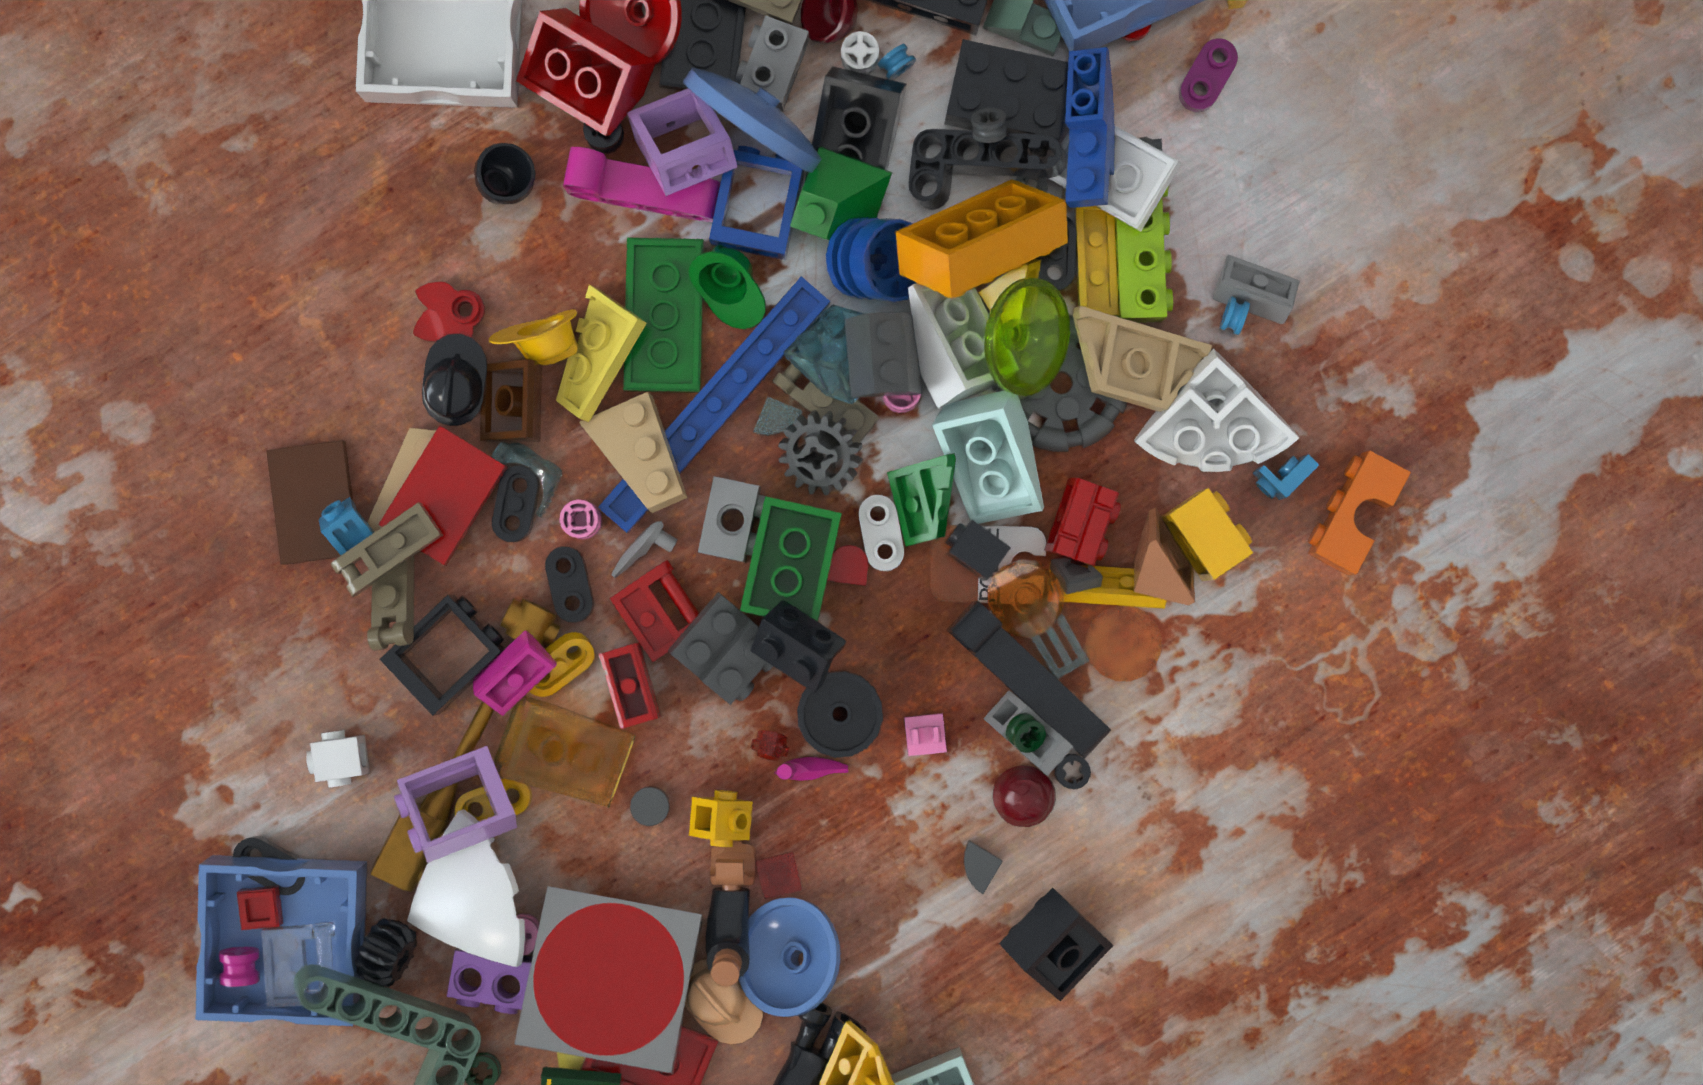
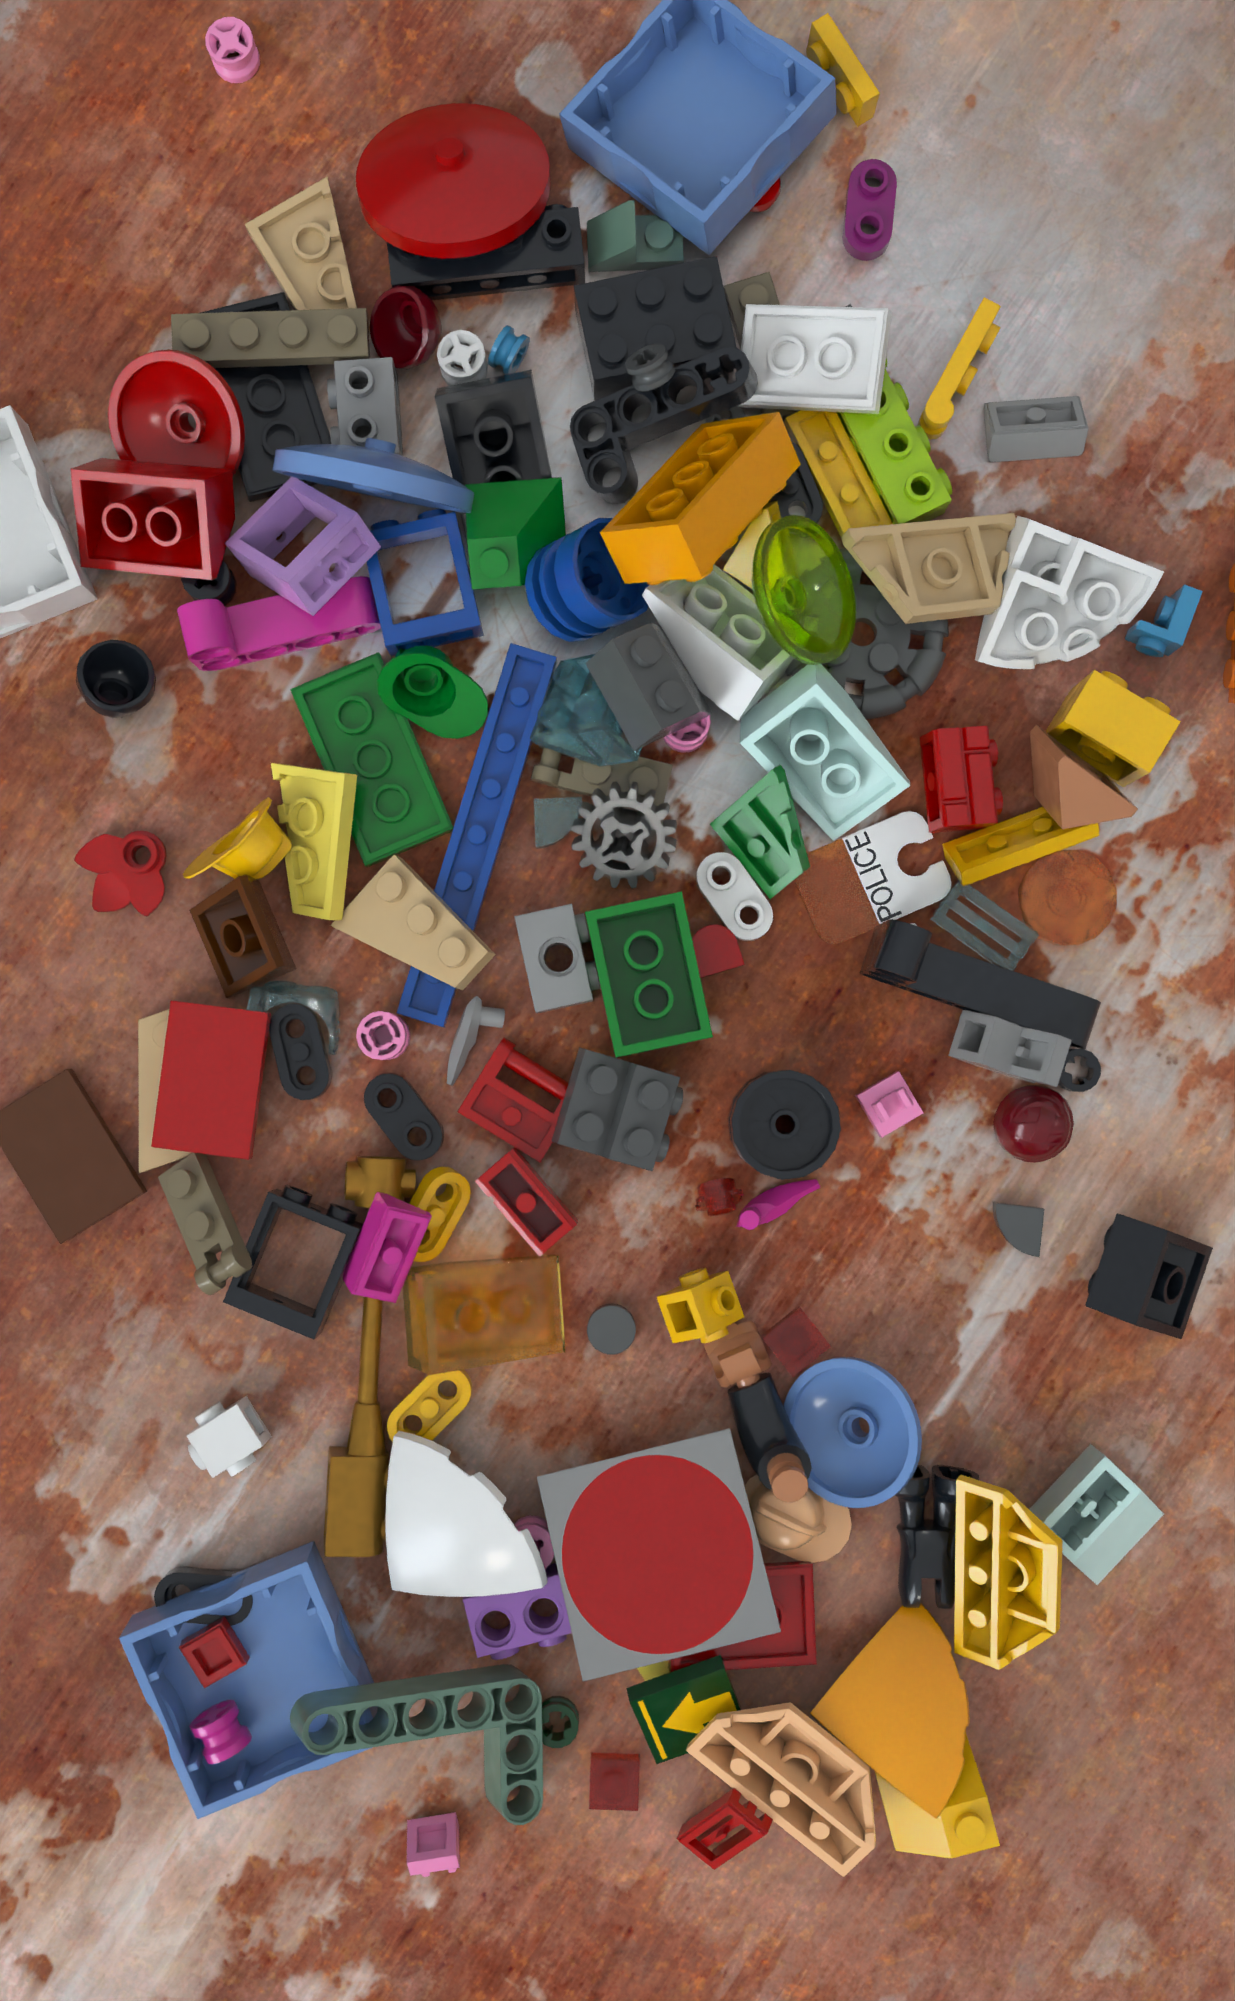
camera: 25 degrees left, 0 degrees up
clear plate [261,922,335,1008] -> none
dark azure bracket [319,497,375,555] -> none
dark tan plate [331,502,443,597] -> none
black gear [355,918,417,987] -> none
lavender window [394,746,517,863] -> none
black piece [422,334,487,426] -> none
black bracket [751,600,846,693] -> none
black brick [945,520,1011,581] -> none
clear orange tile [988,559,1064,638] -> none
dark green bush [1006,713,1046,753] -> none
dark grey tile [1050,558,1103,594] -> none
blue slope [1065,47,1115,208] -> none
dark azure bush [1219,296,1250,335] -> none
none -> yellow plate [917,297,1001,440]

